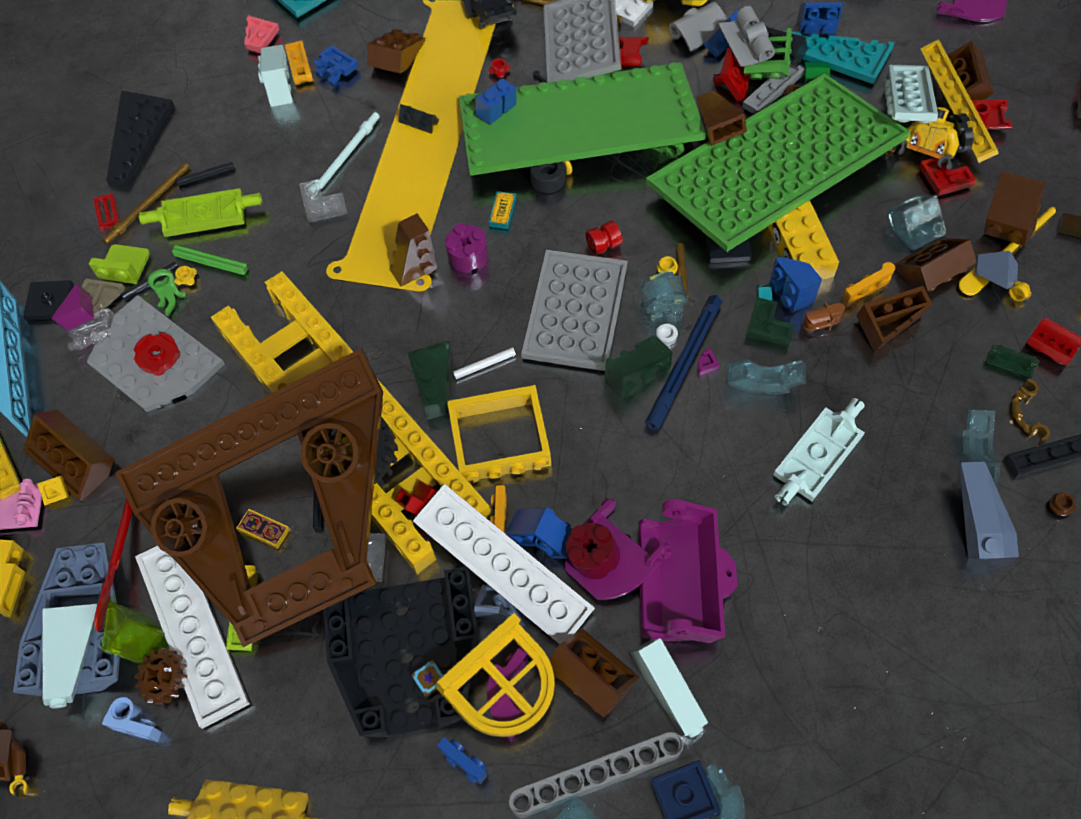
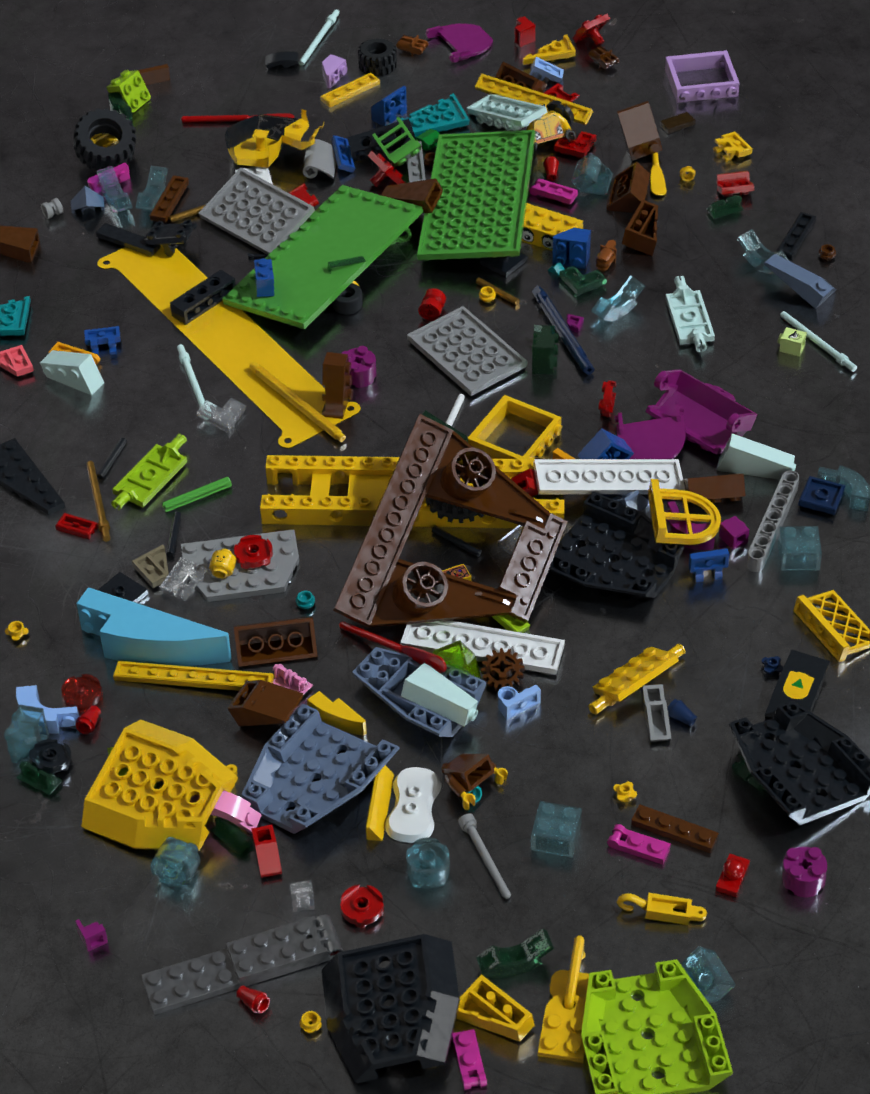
camera: 50 degrees left, 15 degrees down
yellow tile [37,476,69,505] -> none
magenta slope [51,284,94,331] -> none
lime bracket [89,244,150,284] -> none
bright green piece [147,269,186,316] -> none
yellow plate [174,266,197,286] -> none
reddish brown slope [367,29,426,73] -> none
black hinge [399,104,439,134] -> none
tile [411,660,443,697] -> none
red plate [488,59,510,77] -> none
tile [488,191,516,229] -> none
dark red brick [566,523,620,579] -> none
clear light blue brick [640,272,688,319] -> none
white tile [656,324,678,346] -> none
light grey panel [719,6,775,67] -> none
light orange plate [841,262,895,308] -> none
sand blue slope [975,251,1018,289] -> none
pearl gold piece [1011,379,1050,444] -> none
none -> black brick [170,270,236,325]
none -> yellow head [209,549,236,579]
none -> yellow piece [249,362,346,442]
none -> teal plate [296,591,315,609]
none -> clear green piece [327,256,365,274]
none -> red piece [514,16,536,47]
none -> yellow wing [522,35,576,65]
none -> light blue plate [529,57,564,83]
none -> dark pink plate [529,179,578,205]
none -> red cone [543,156,559,181]
none -> red plate [599,380,616,417]
none -> magenta brick [719,516,749,550]
none -> yellowish green brick [778,327,807,357]
none -> light aqua bar [780,311,857,372]

